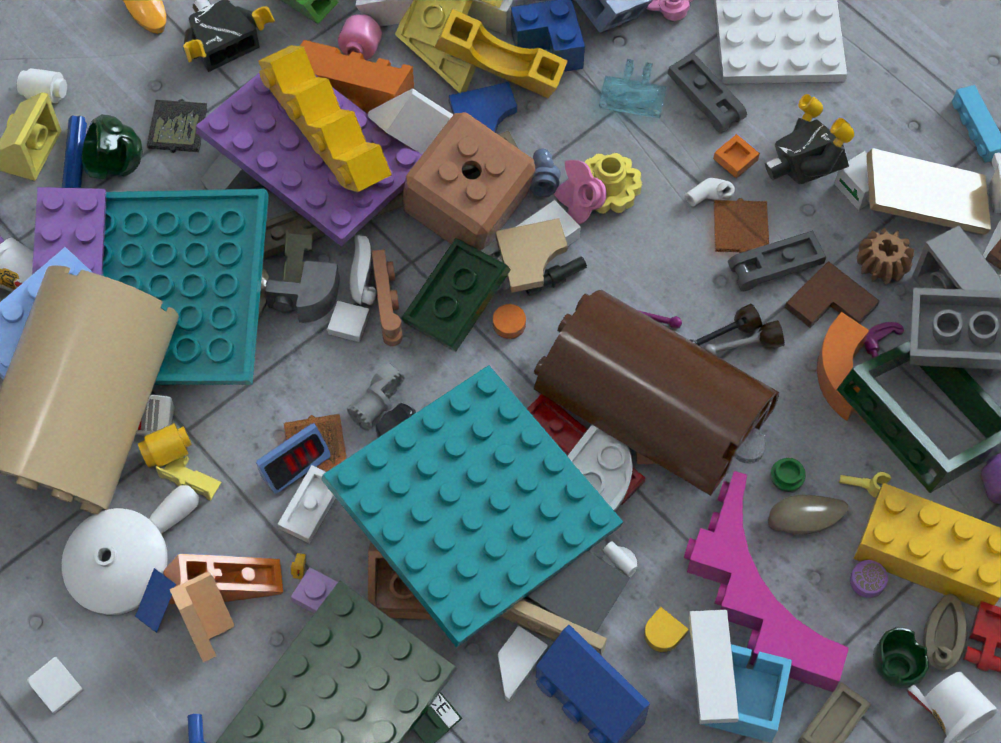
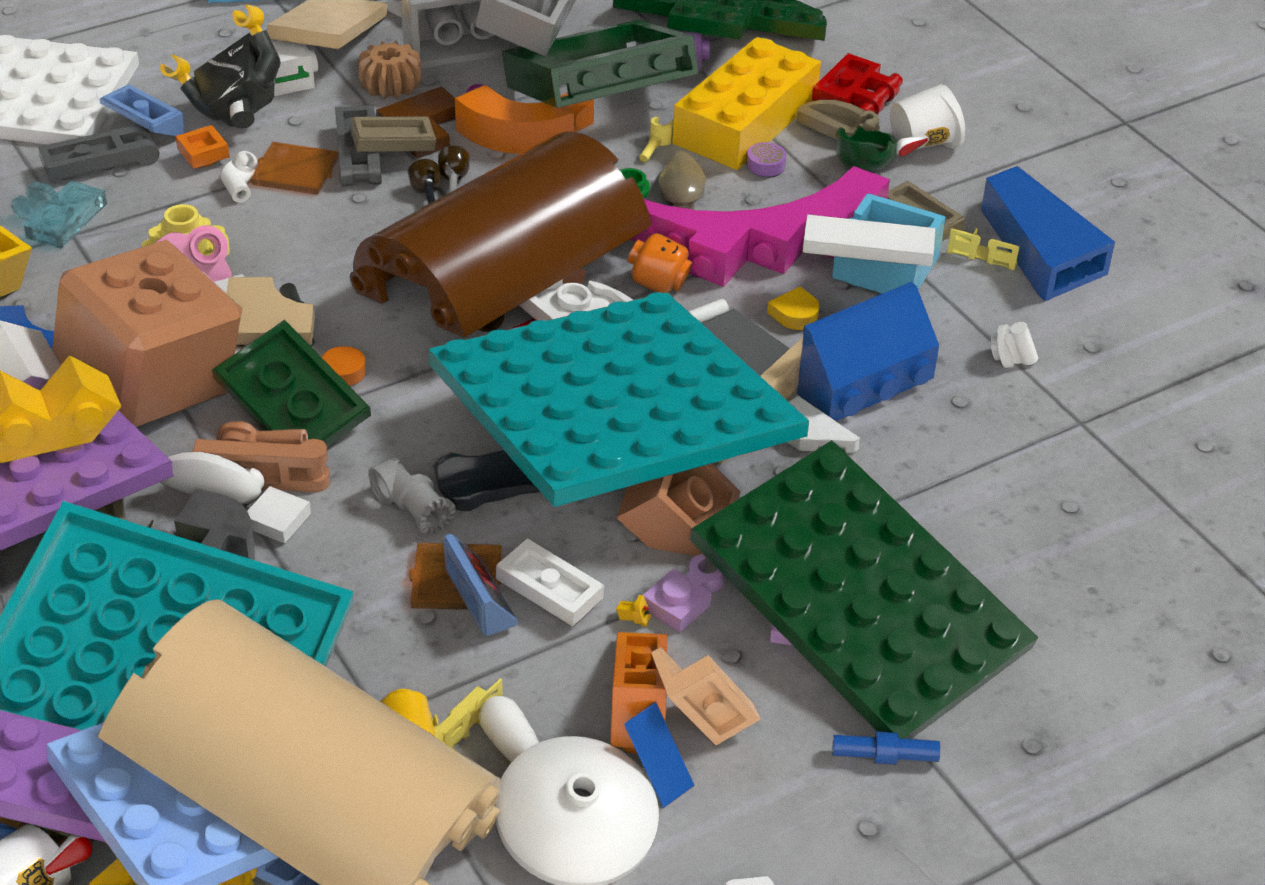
camera: 80 degrees left, 20 degrees down
none -> medium blue slope [99,84,184,136]
none -> nougat plate [216,421,308,444]
none -> dark tan tile [350,117,436,152]
none -> orange head [627,233,693,293]

